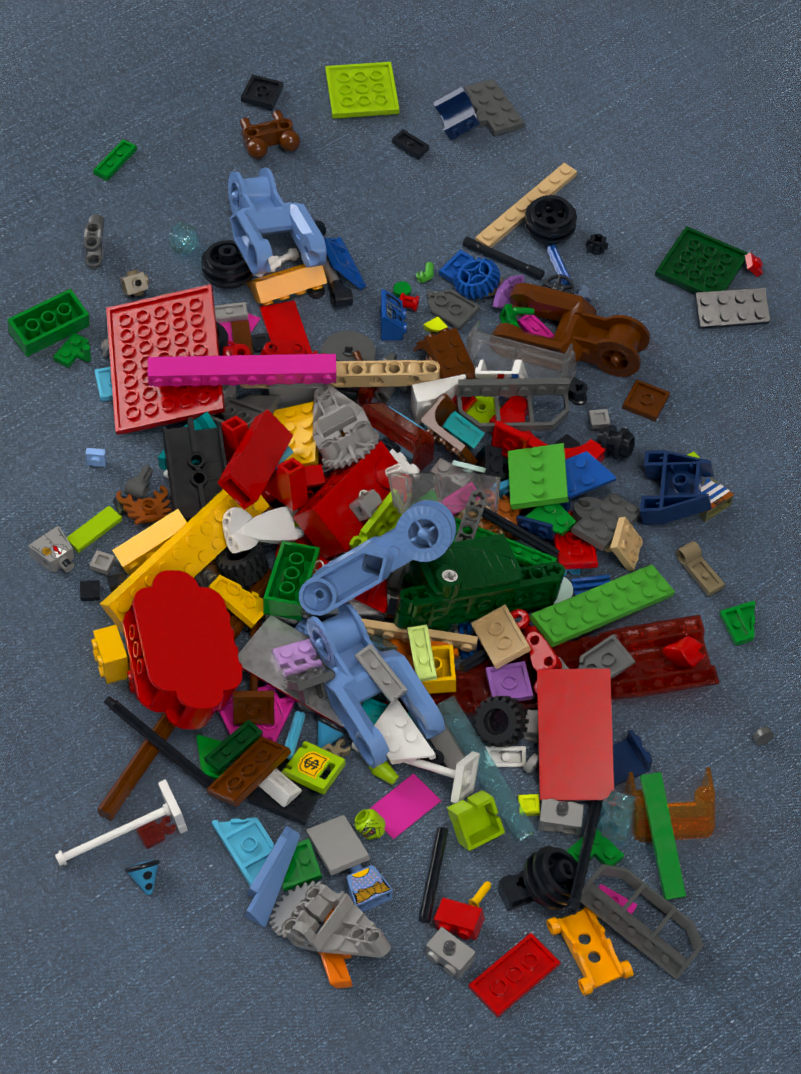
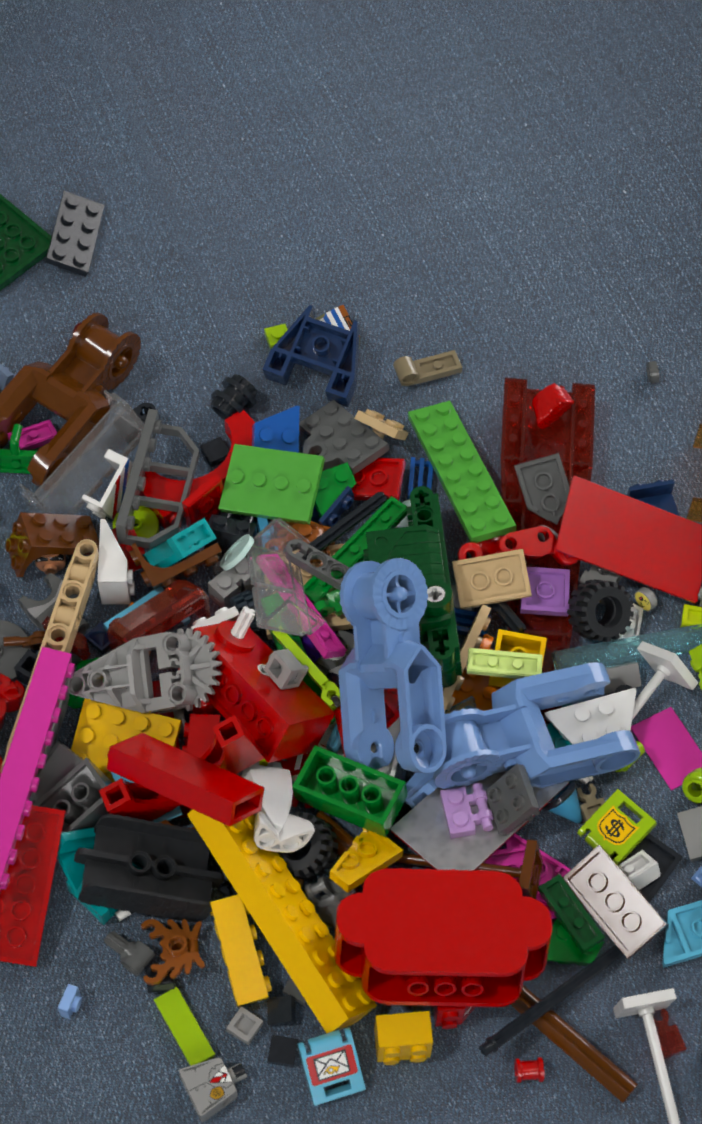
camera: 75 degrees left, 5 degrees up
medium azure axle [285,711,305,760] -> none
light grey tile [355,644,408,703] -> none
light grey plate [589,409,610,429] -> none
reddish brown tile [622,379,670,422] -> none
green wing [719,601,755,646] -> none
red plate [745,252,763,277] -> none
none -> container [297,1027,366,1106]
none -> red bush [514,1057,544,1083]

